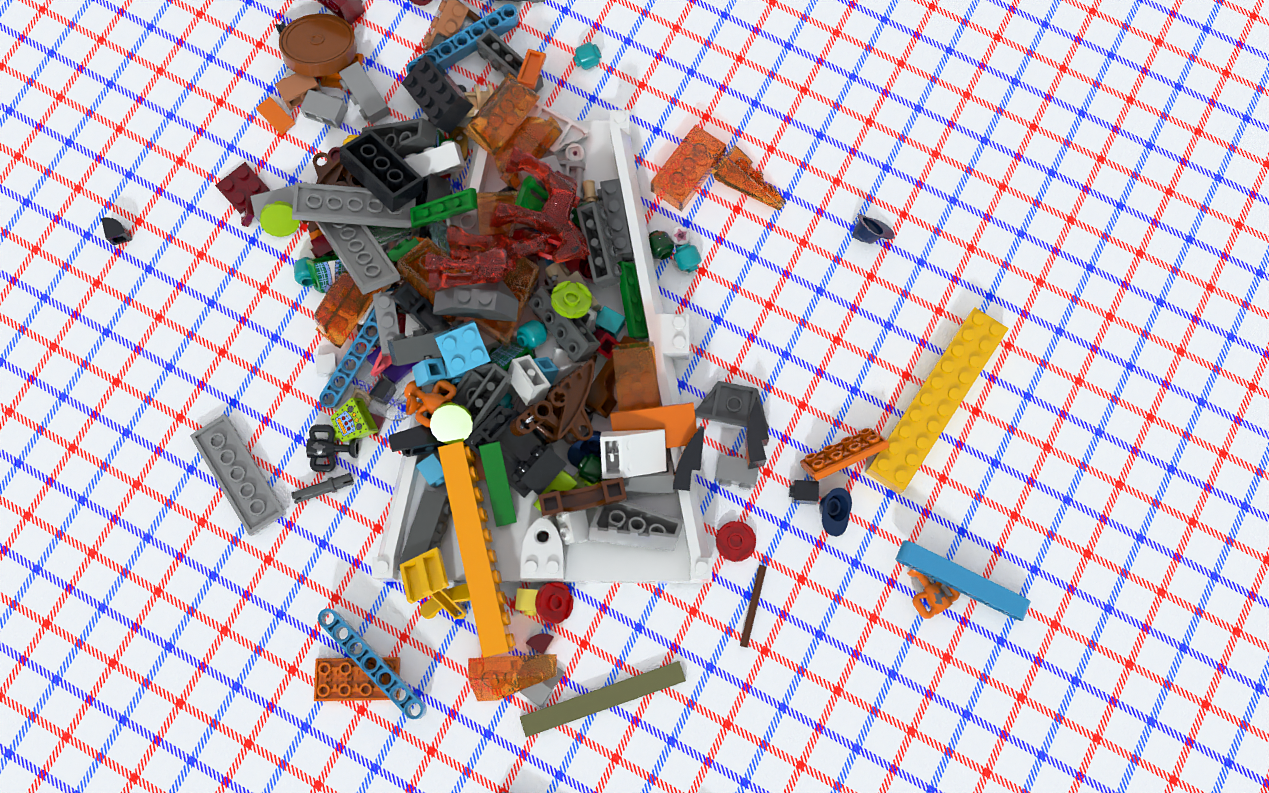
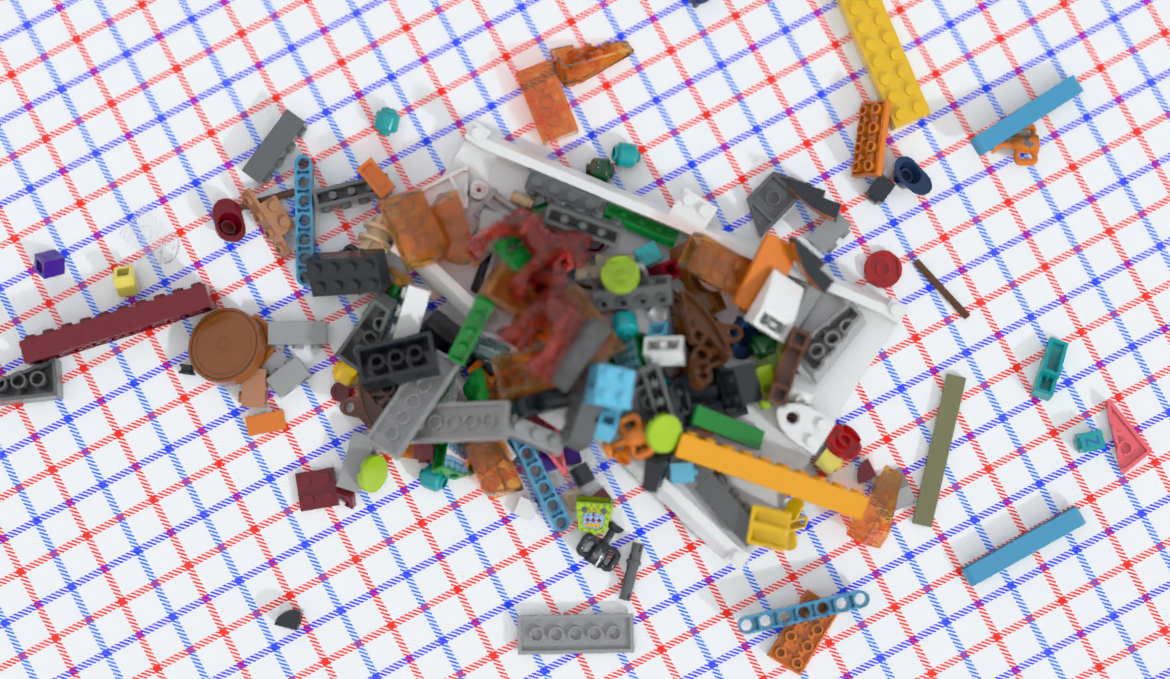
camera: 60 degrees left, 10 degrees up
white tile [671,226,690,247] -> none
none -> teal slope [1030,337,1069,401]

